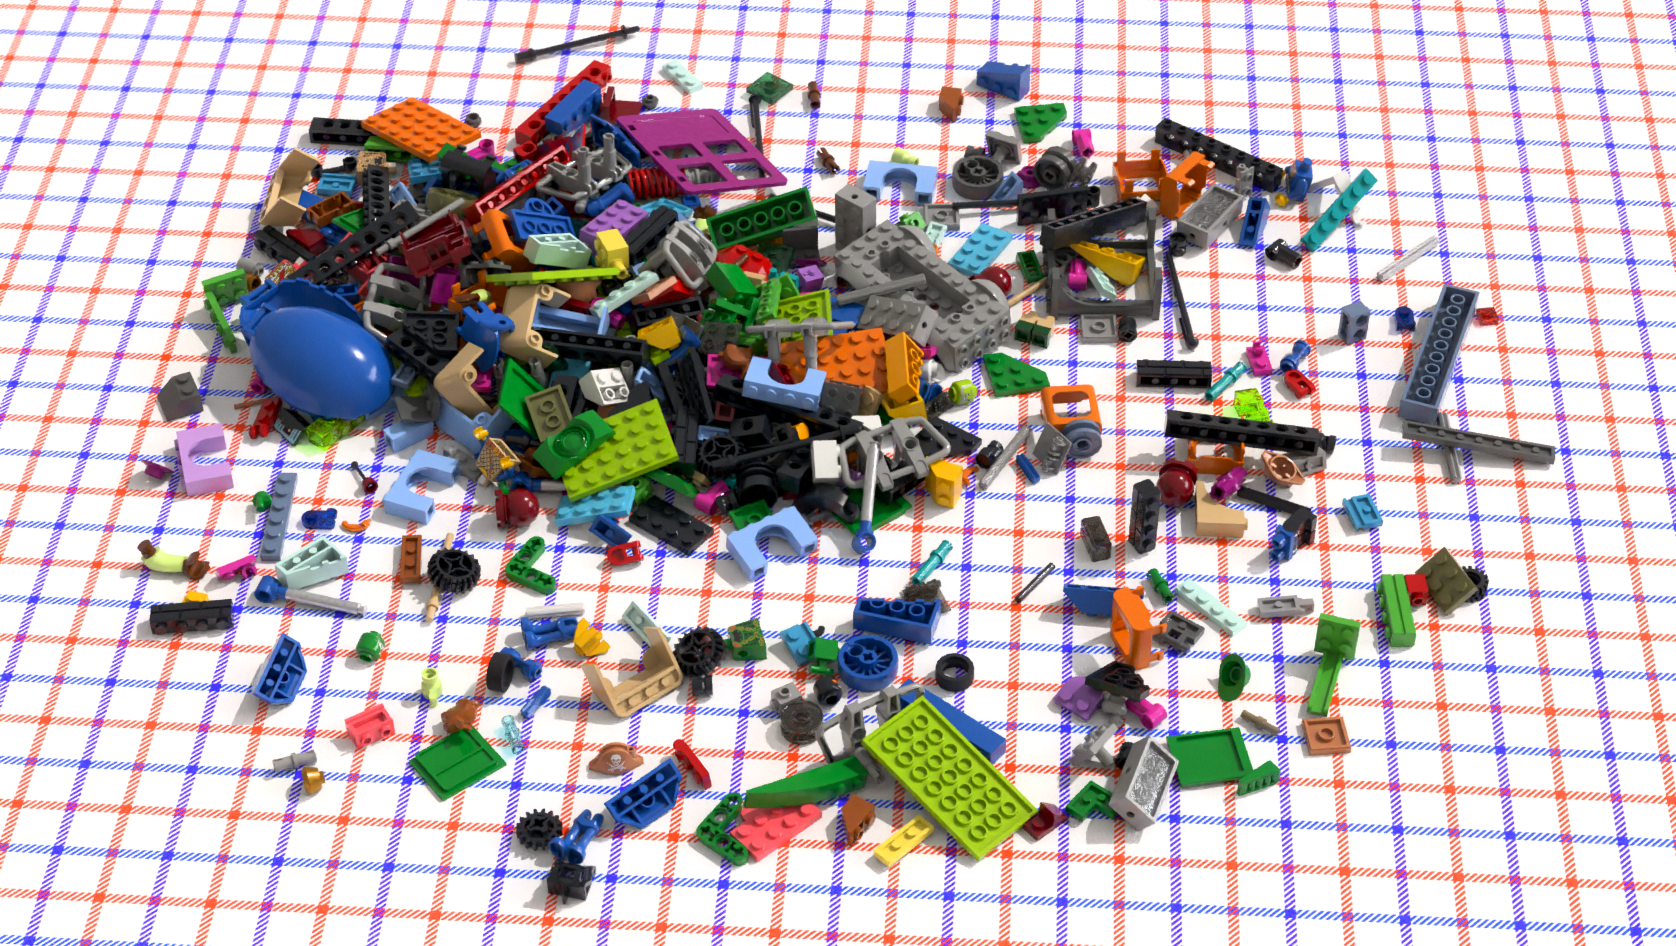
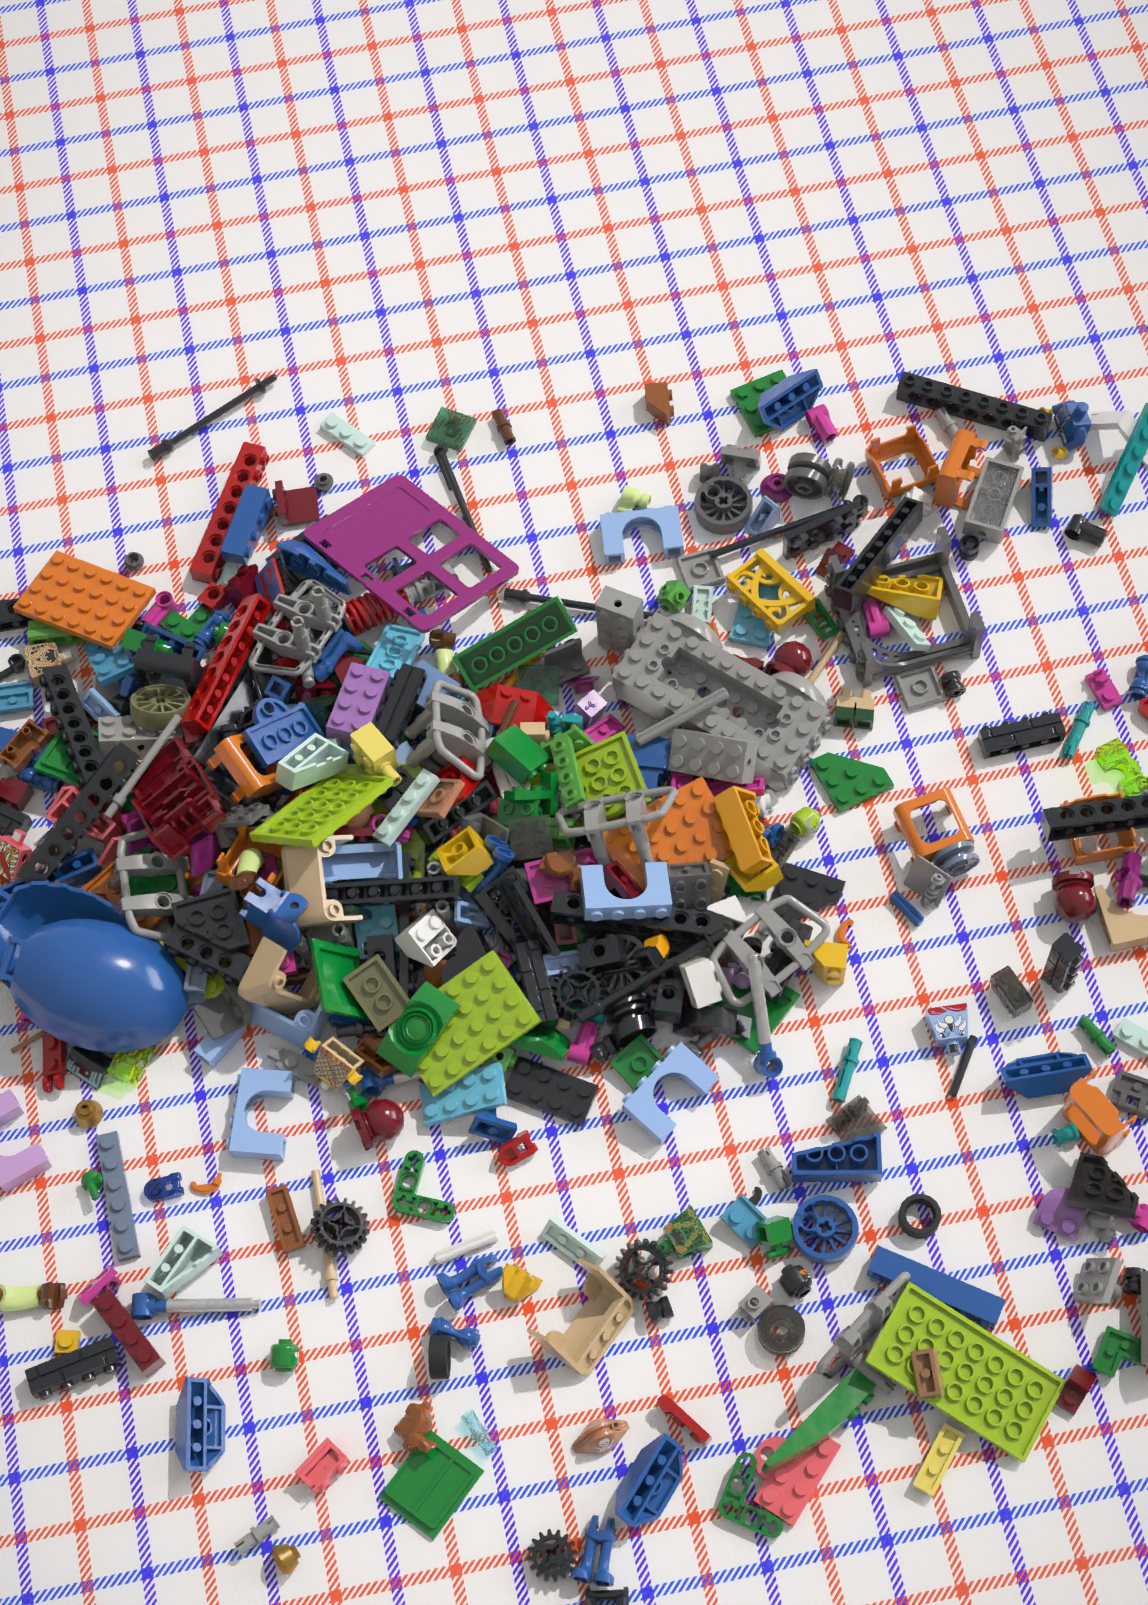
camera: 10 degrees left, 20 degrees up
dark red hinge [351,461,378,494] -> none
yellowish green piece [421,667,443,708] -> none
blue axle [520,685,551,719] -> none
reddish brown pin [816,147,840,175] -> none
dark orange slope [842,794,876,846] -> none
black piece [975,440,1003,469] -> none
blue wedge [976,61,1031,102] -> none
light grey axle [978,425,1031,490] -> none
black bar [1165,252,1199,349] -> none
none -> pearl gold cone [74,1099,103,1128]
none -> dark red arch [91,1289,166,1377]
none -> yellow fence [725,548,815,635]
none -> light grey pin [757,1147,792,1191]
none -> blue wedge [758,369,823,430]
none -> medium nougat slope [910,1348,945,1399]
none -> torso [924,1003,968,1056]
none -> teal bush [1051,1122,1080,1148]

